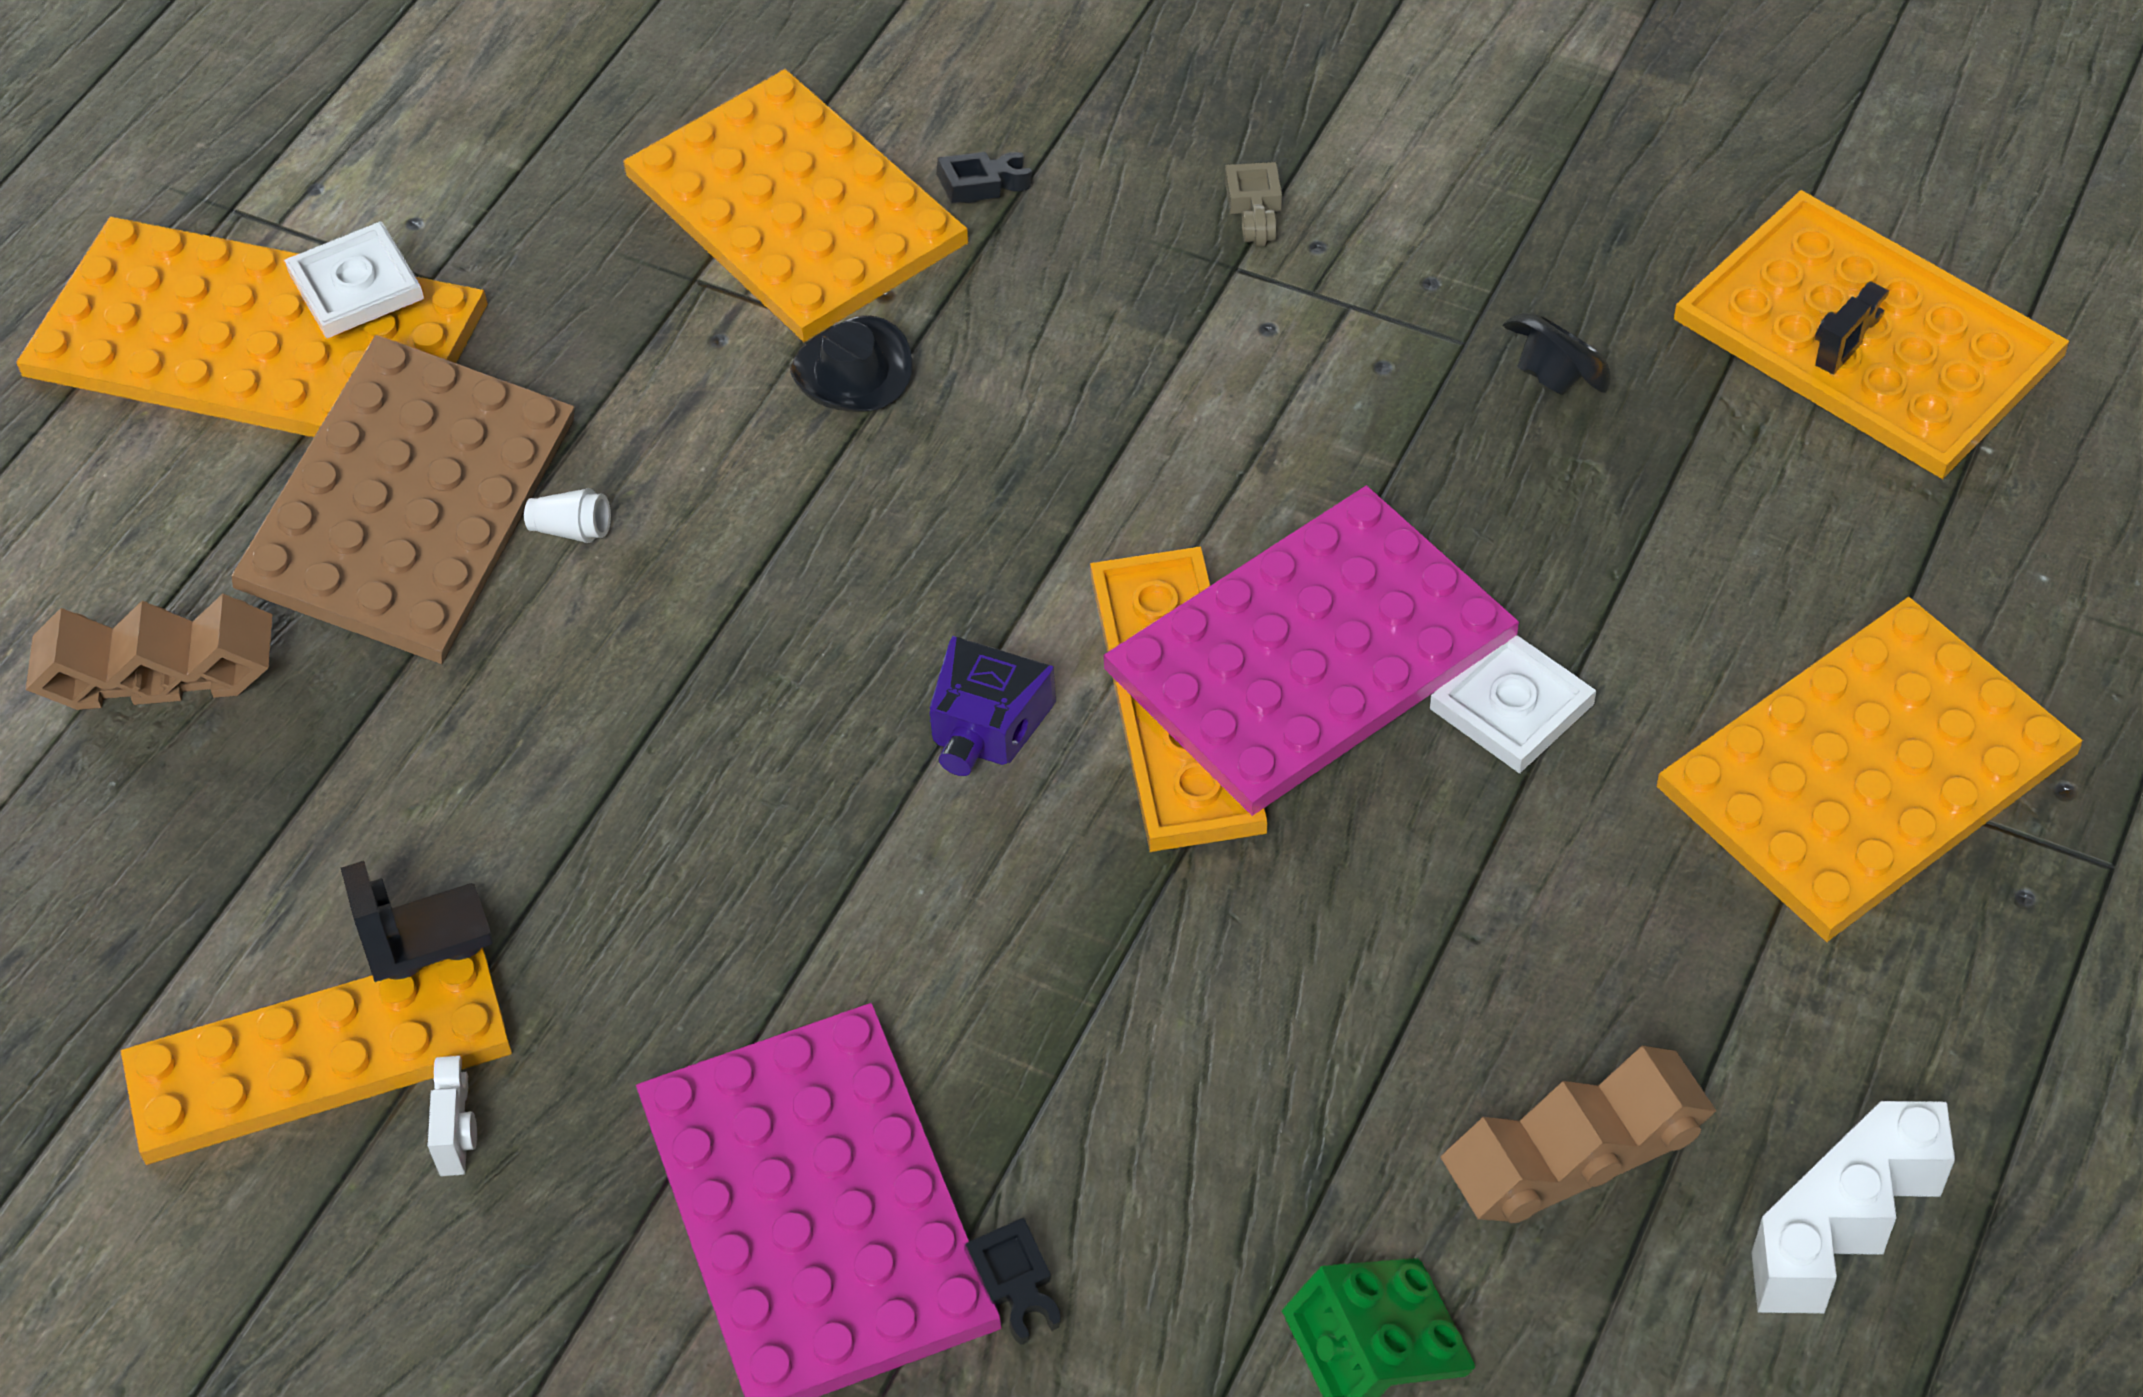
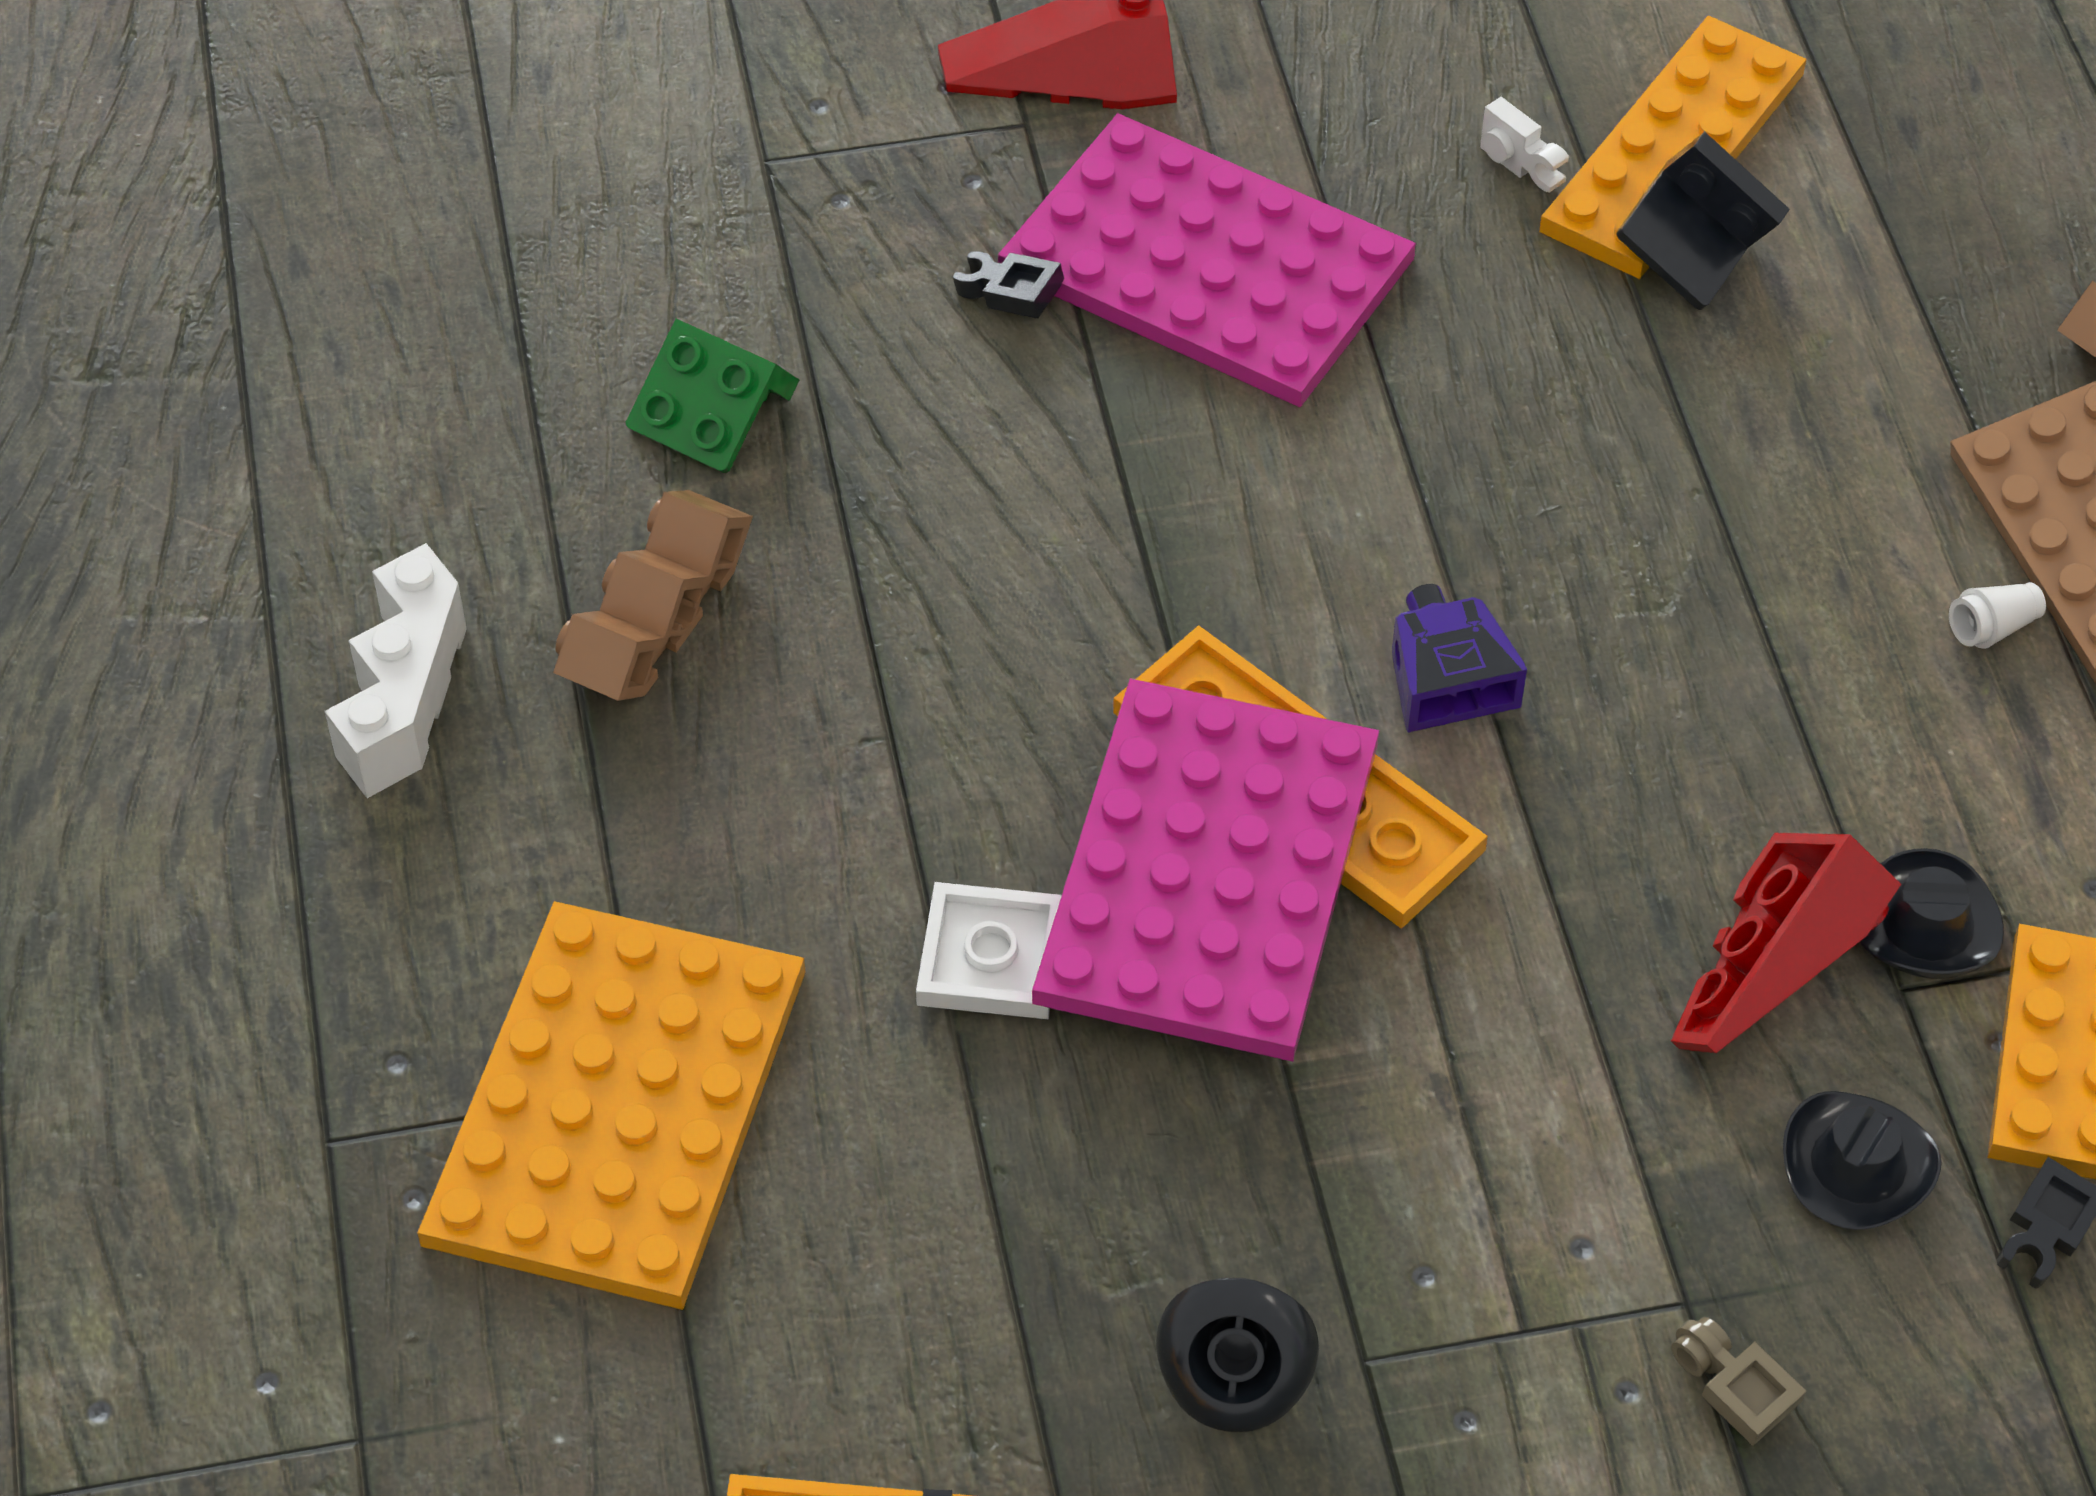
camera: 140 degrees right, 0 degrees up
none -> red wedge [1671,833,1901,1053]
none -> black hat [1783,1091,1942,1230]

